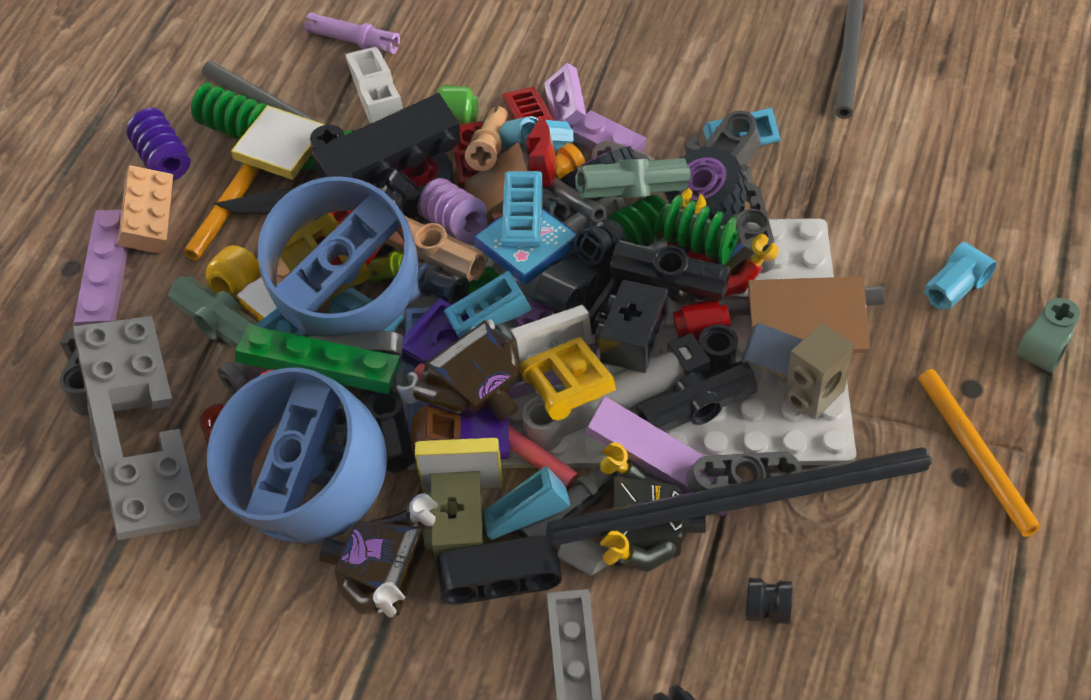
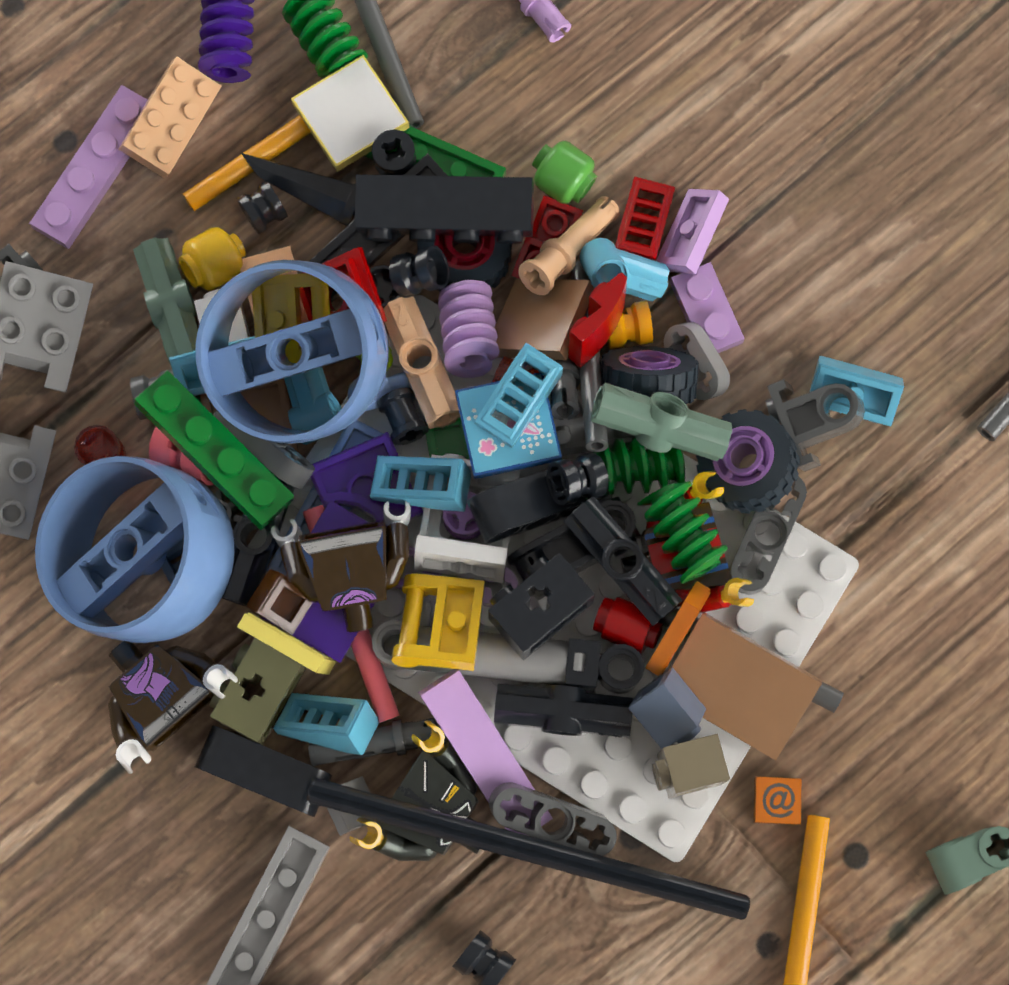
camera: 30 degrees right, 25 degrees up
white slope [345,46,403,124] -> none
medium azure piece [924,242,997,310] -> none
none -> black wheel [236,180,288,234]
none -> orange tile [645,581,711,676]
none -> orange tile [754,777,802,825]

